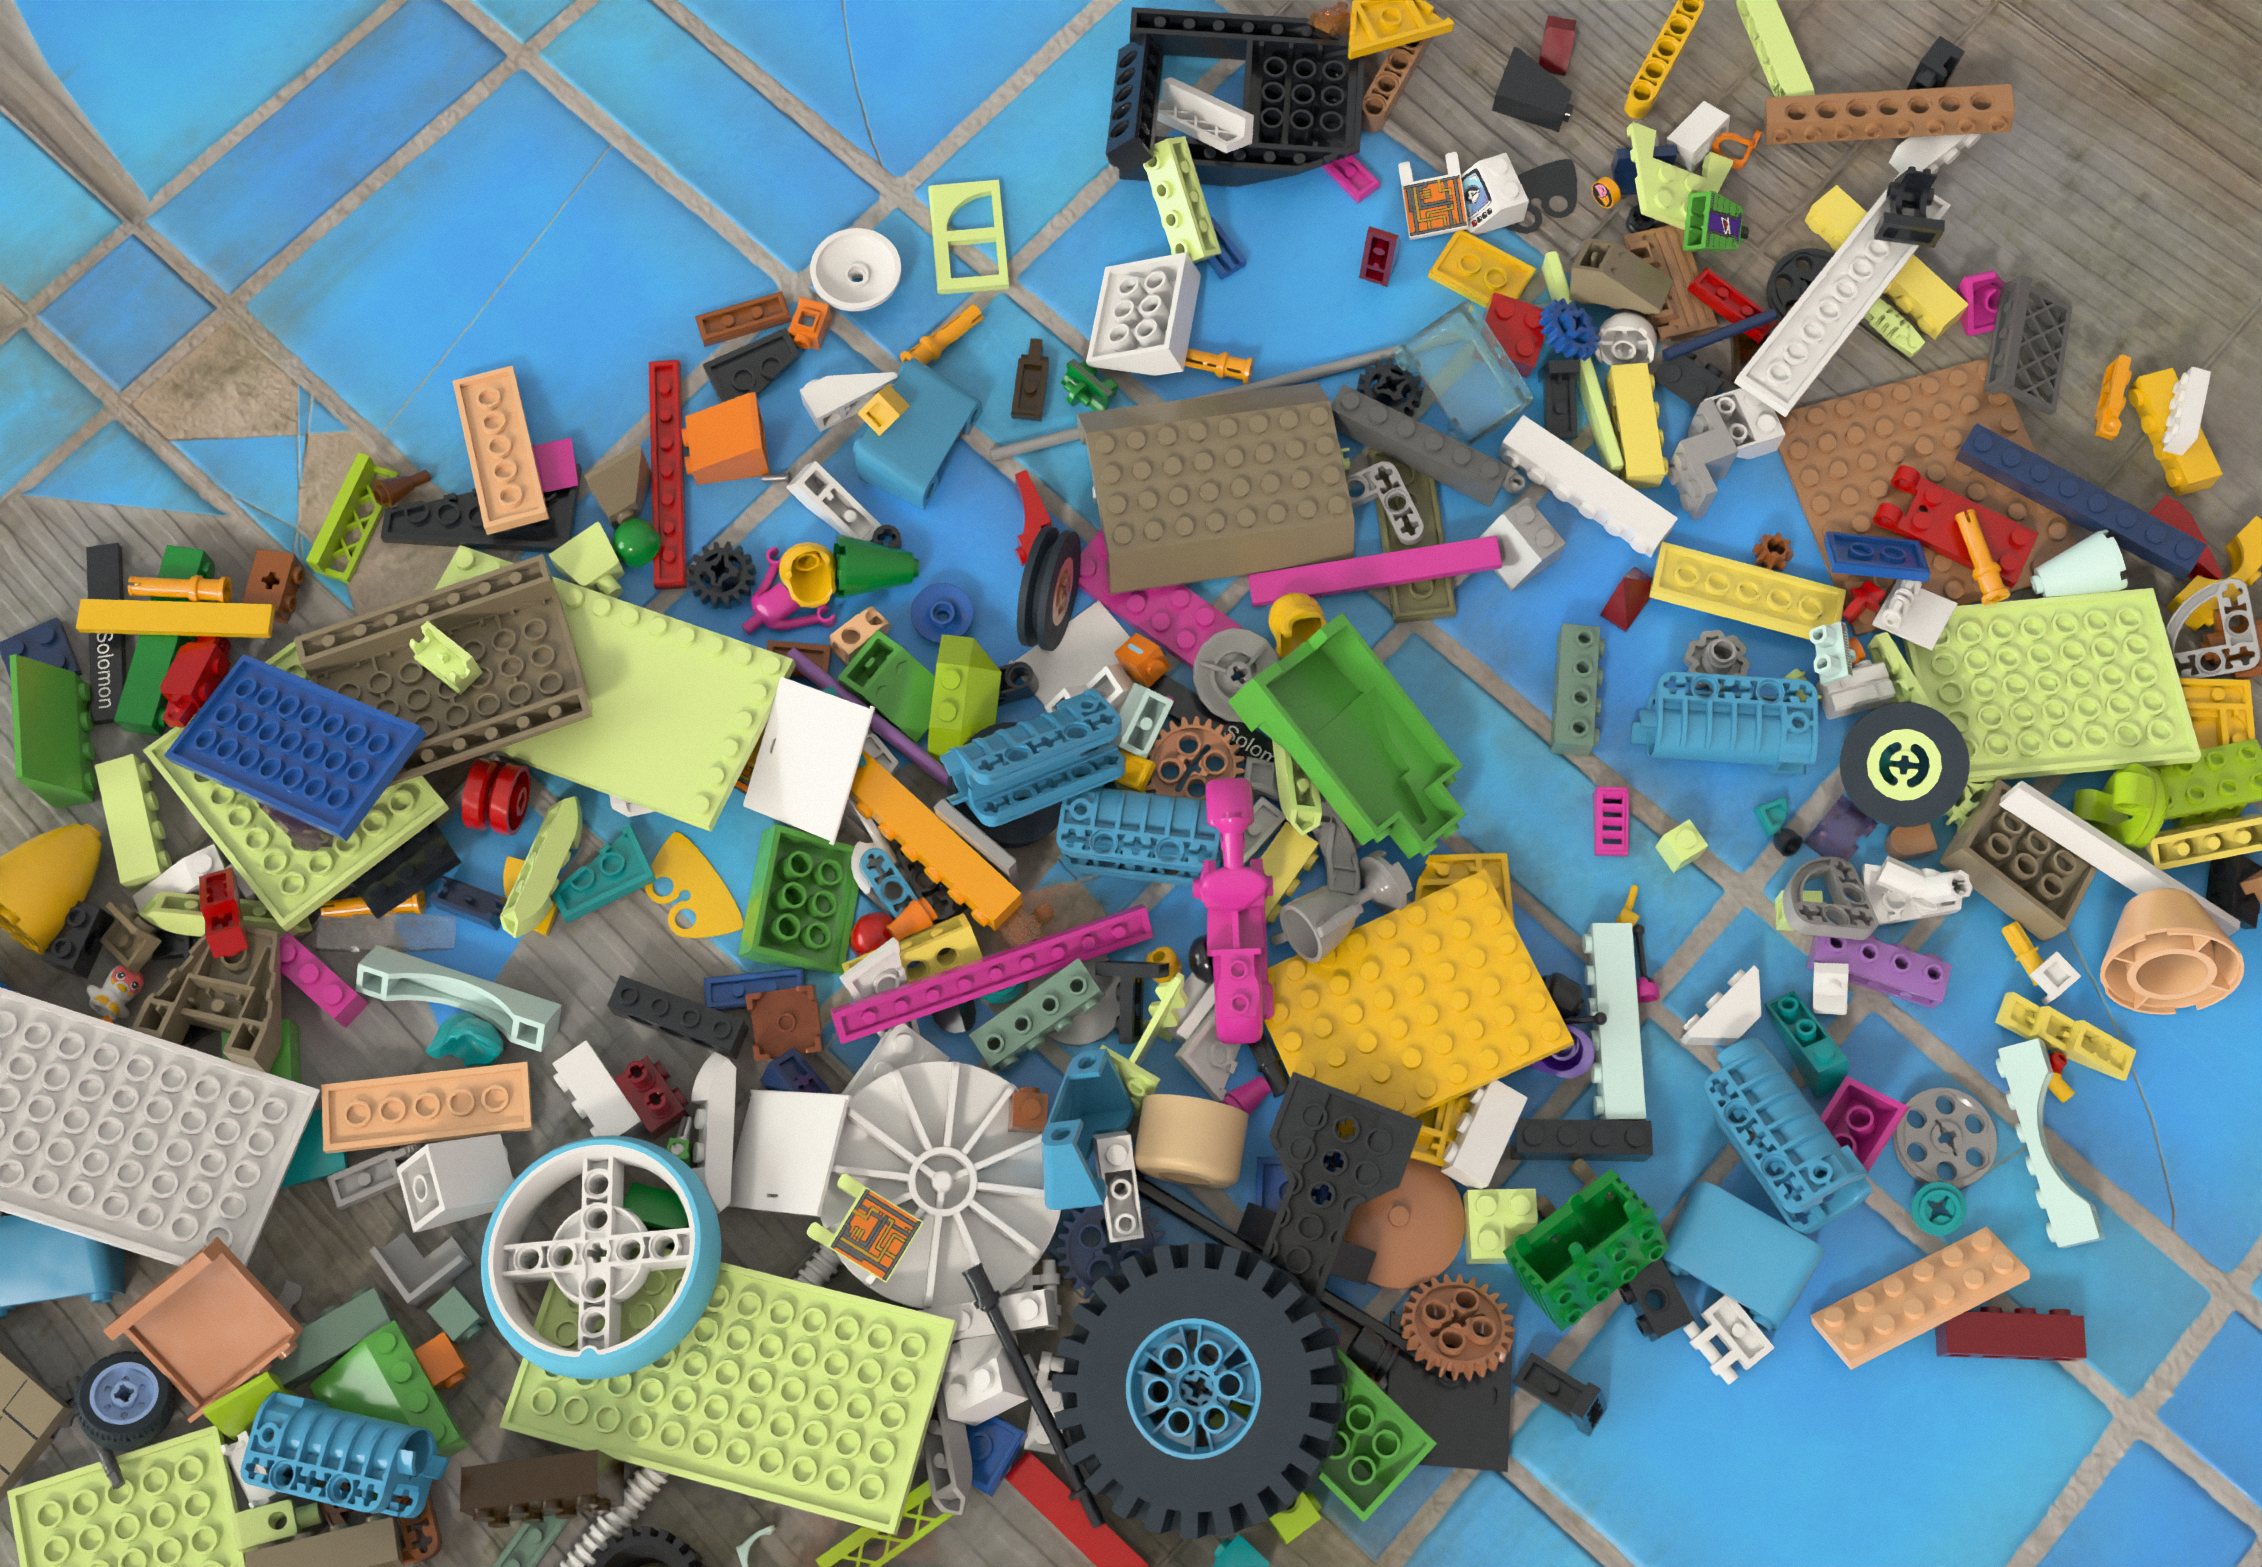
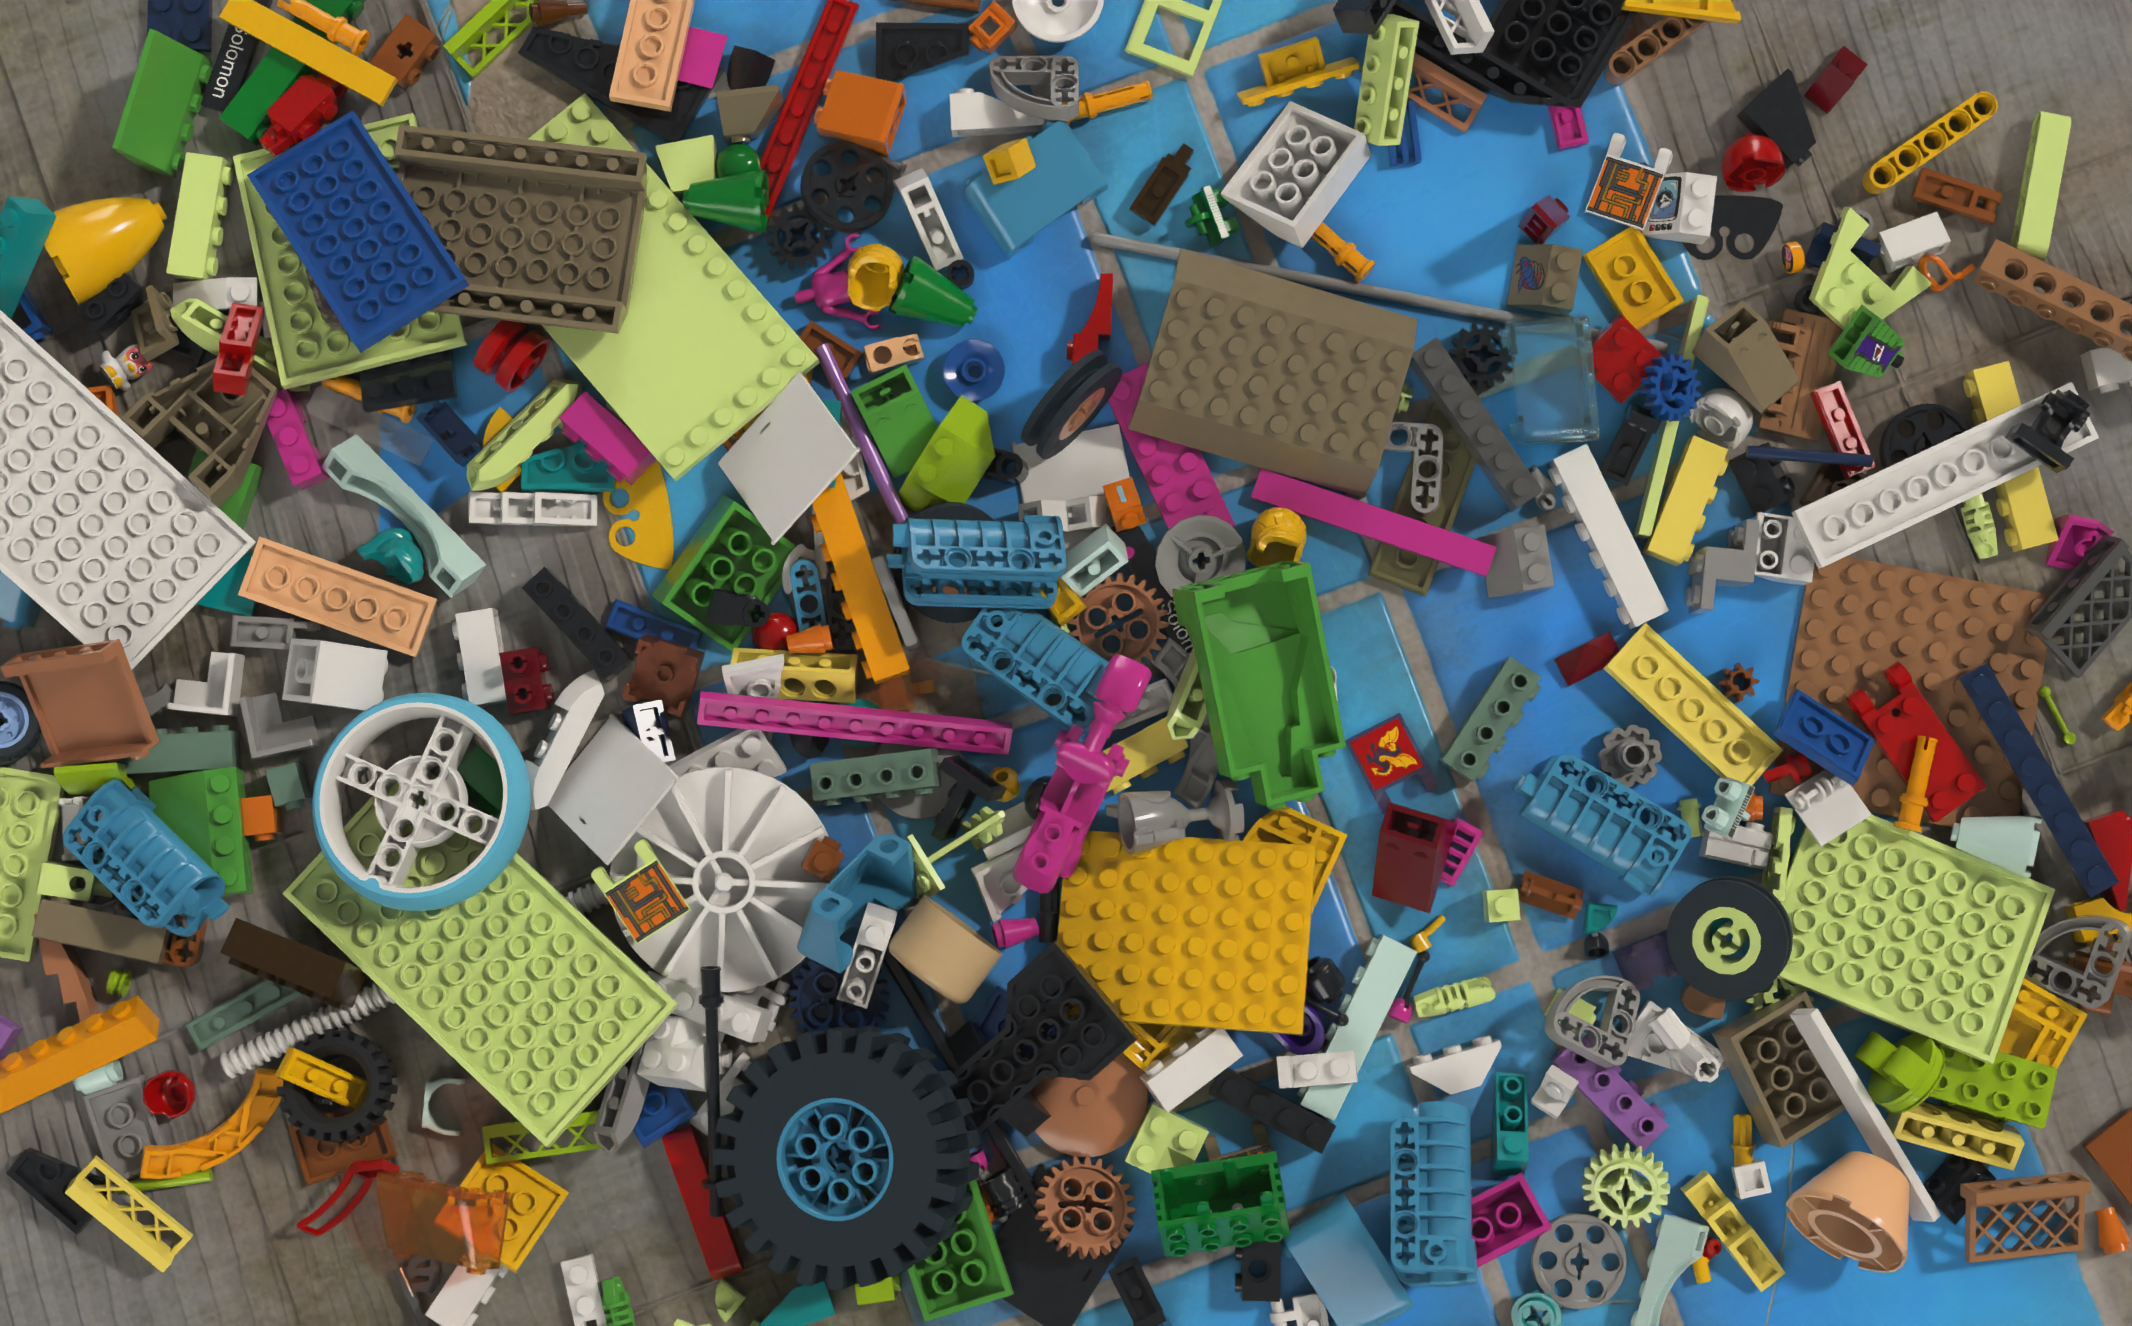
camera: 30 degrees right, 15 degrees up
yellowish green hinge [410,621,483,695] -> none
piece [666,1116,693,1169] -> none
none -> white panel [166,652,245,717]
none -> white slope [468,492,598,526]
none -> dark pink brick [559,391,656,486]
none -> green cone [683,170,769,233]
none -> black piece [706,589,770,628]
none -> black brick [726,45,775,90]
none -> black wedge [800,142,894,233]
none -> light grey beam [989,56,1079,121]
none -> yellow bracket [1237,37,1360,107]
none -> white bracket [1276,1050,1358,1089]
none -> flag [1345,713,1438,815]
none -> nougat fence [1360,53,1487,133]
none -> dark red slope [1372,802,1457,914]
none -> yellowish green hinge [1413,976,1496,1017]
none -> dark tan slope [1506,244,1583,316]
none -> dark orange hinge [1518,870,1584,920]
none -> yellowish green gear [1582,1143,1670,1229]
none -> red cylinder [1722,133,1785,192]
none -> dark orange plate [1911,168,2003,225]
none -> lime hinge [2038,686,2076,745]

